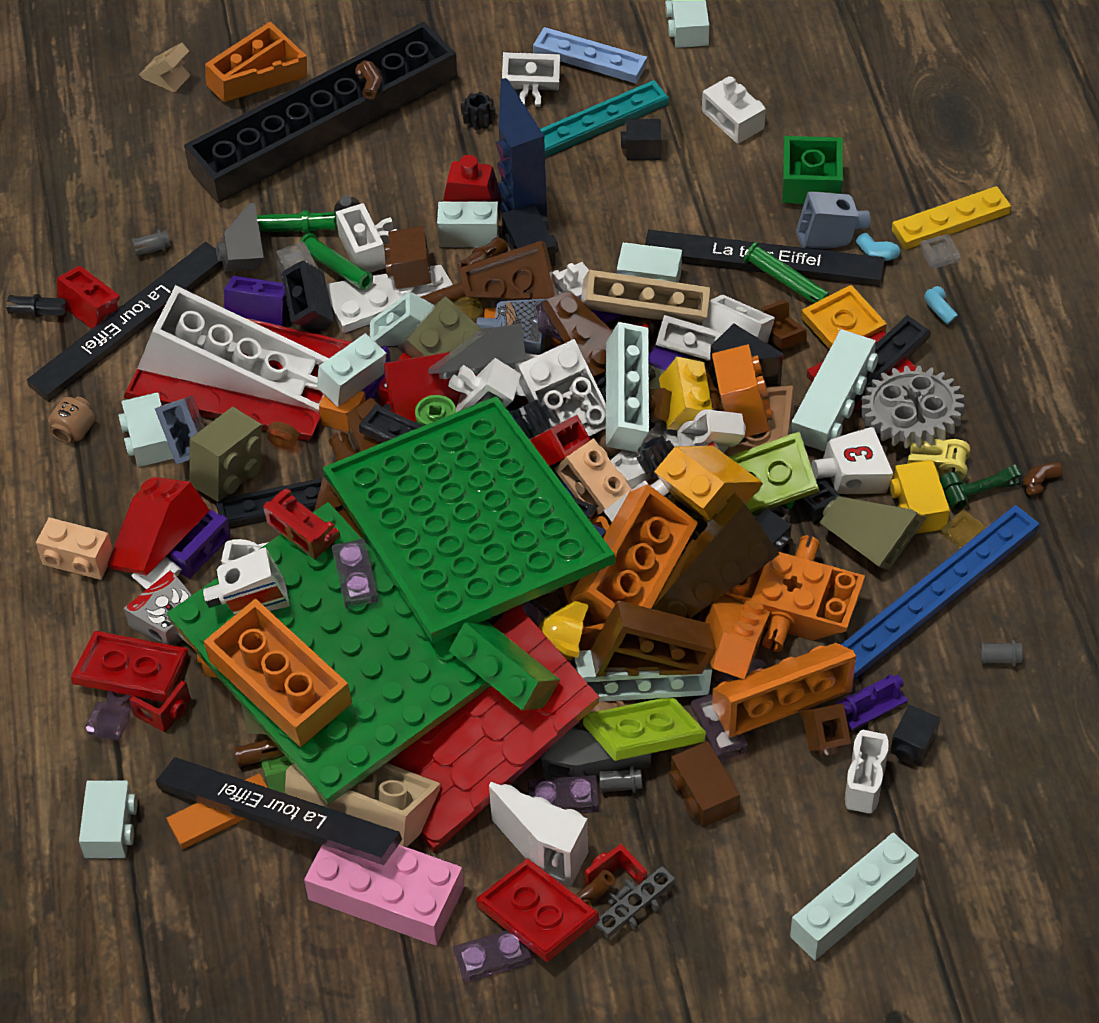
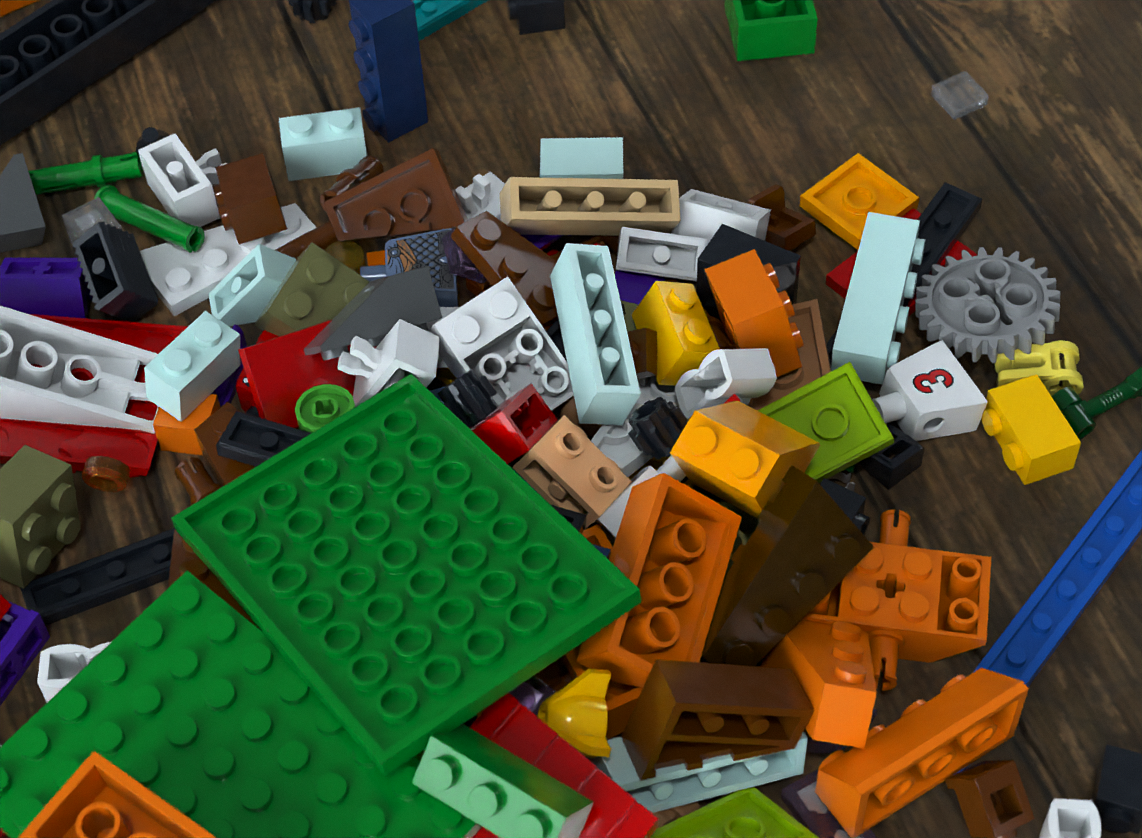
camera: 10 degrees left, 0 degrees up
white torso [203,547,290,616] -> none
red hinge [263,488,340,560] -> none
piece [332,539,378,609] -> none
red torso [443,155,502,211] -> none
black brick [501,204,559,266] -> none
black tile [645,229,884,287] -> none
green pin [743,242,830,304] -> none
sand blue torso [796,192,870,250] -> none
olive slope [820,496,926,571] -> none
dark purple hinge [835,674,908,731] -> none
medium azure arm [856,233,900,261] -> none
yellow plate [892,186,1011,250] -> none
medium azure arm [924,286,958,325] -> none
clear yellow tile [941,509,987,549] -> none

